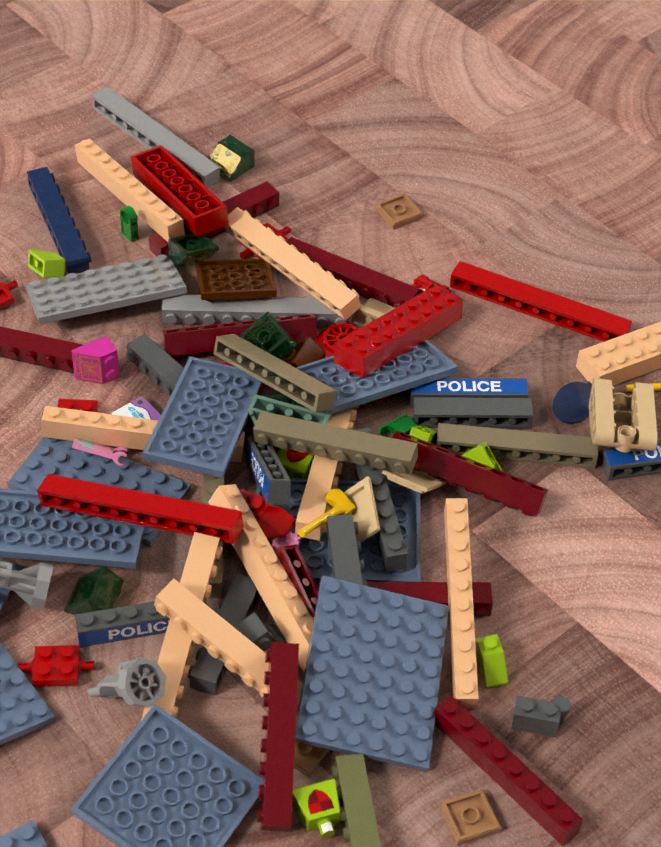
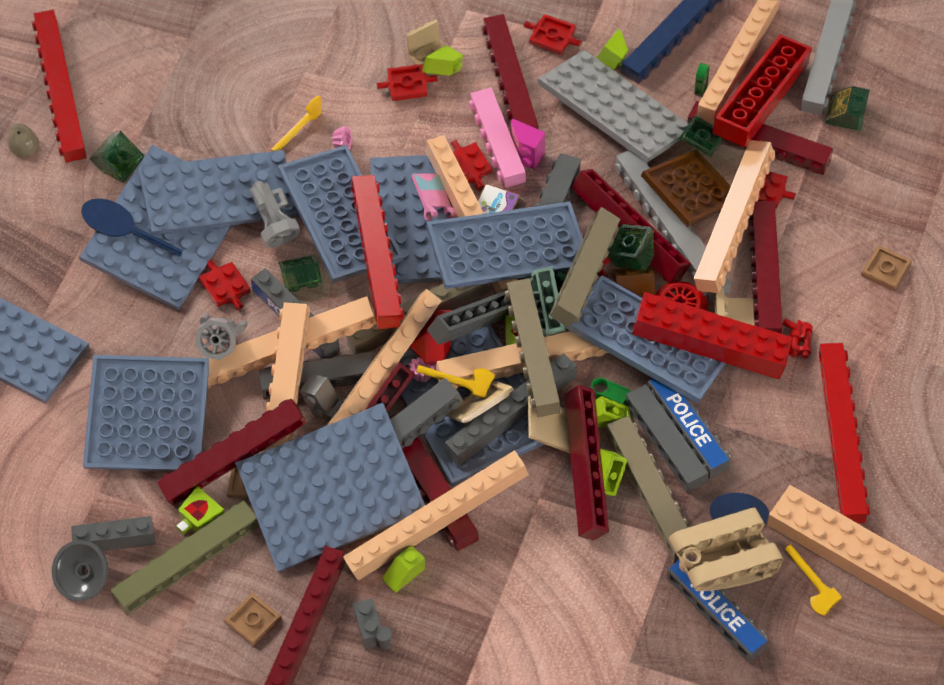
camera: 65 degrees right, 10 degrees up
none -> bright pink brick [469,88,526,188]

